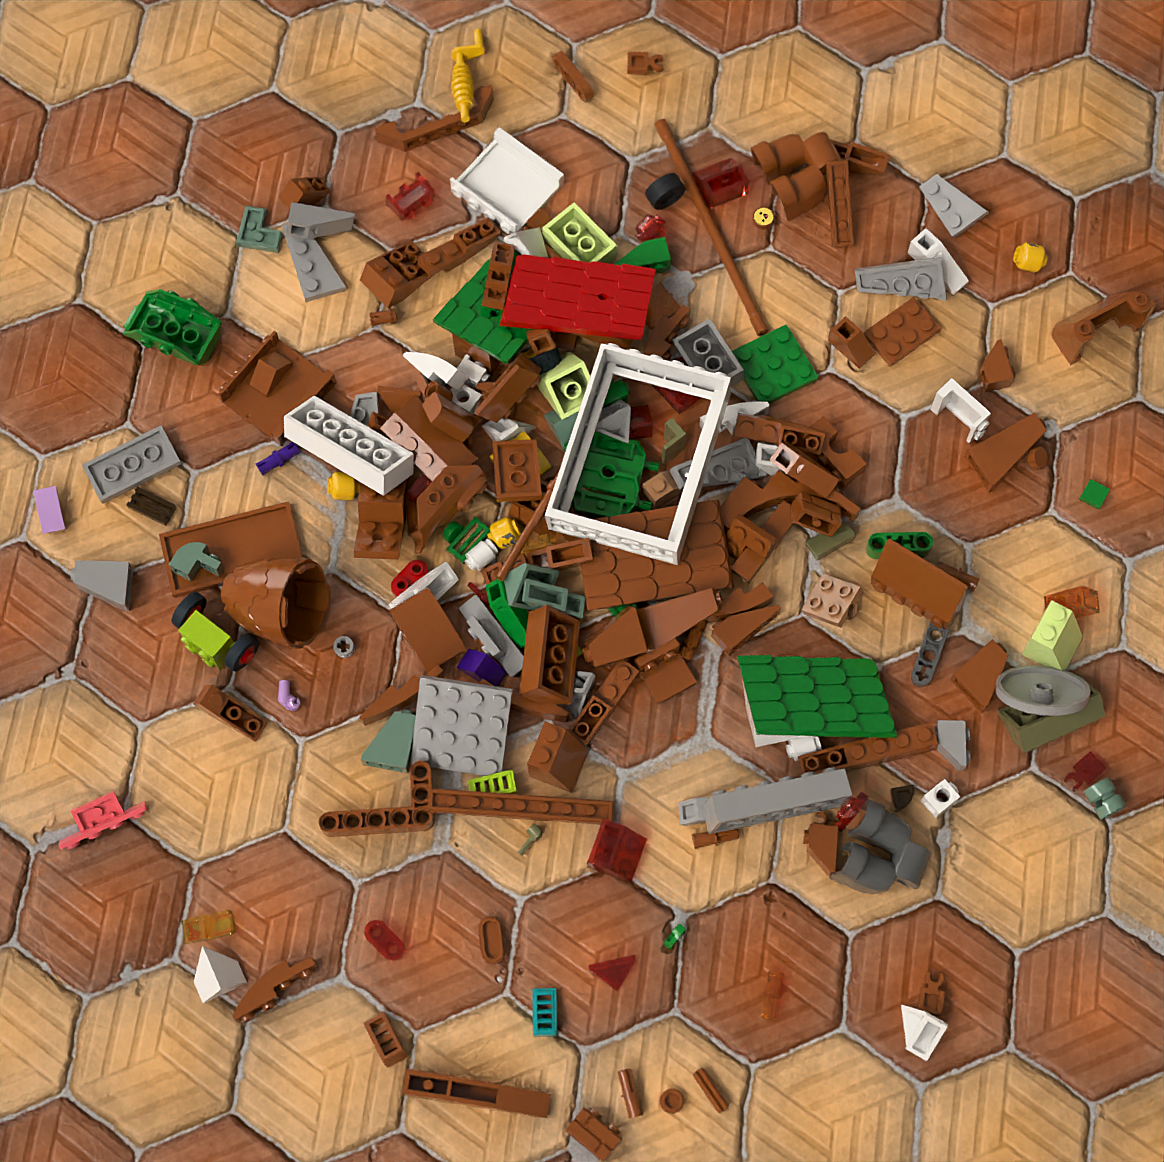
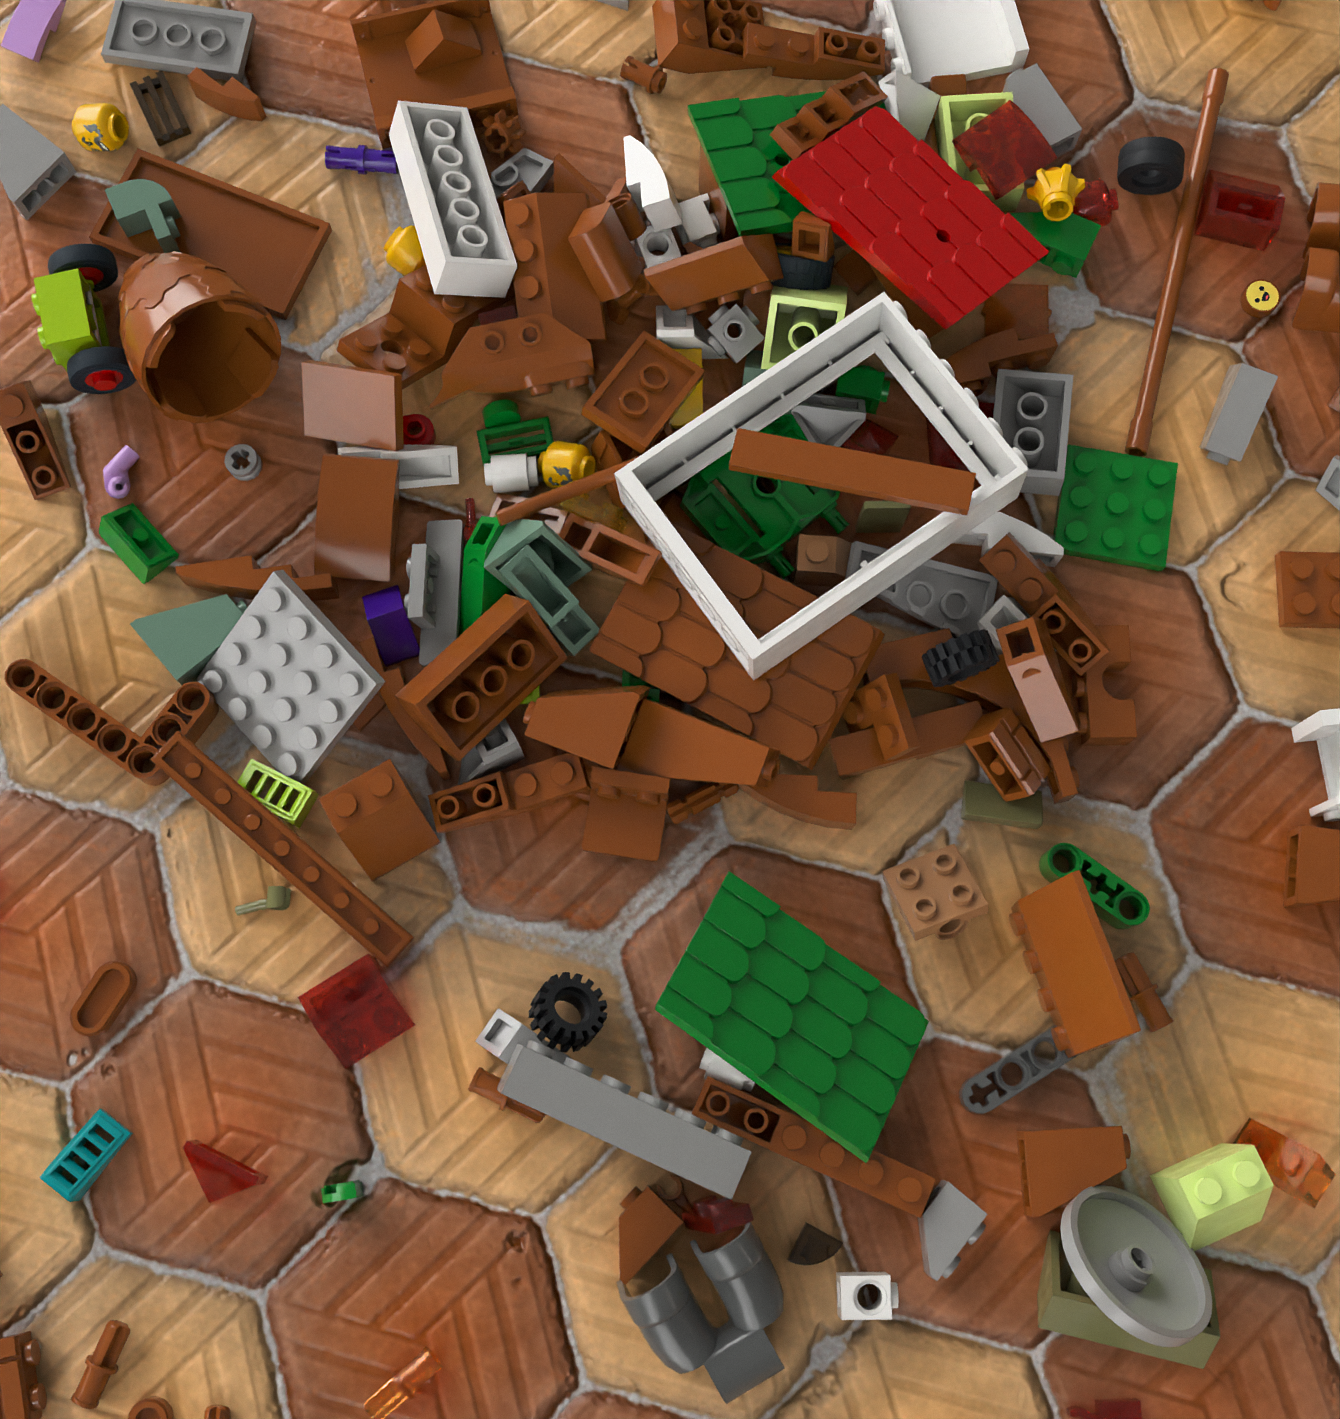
camera: 35 degrees right, 5 degrees up
dark orange slope [711,605,781,656] -> none
dark orange slope [828,316,875,369] -> none
none -> yellow head [72,103,129,151]
none -> green slope [99,503,179,584]
none -> dark orange slope [187,67,267,122]
none -> tile [301,360,404,451]
none -> dark orange gear [479,109,526,159]
none -> black tyre [529,972,607,1053]
none -> light grey brick [706,304,765,364]
none -> dark orange tile [729,428,976,516]
none -> black tyre [921,629,1000,687]
none -> clear red slope [952,100,1058,200]
none -> light grey slope [1002,63,1082,175]
none -> yellow rock [1026,164,1085,221]
none -> light grey slope [1200,363,1278,466]

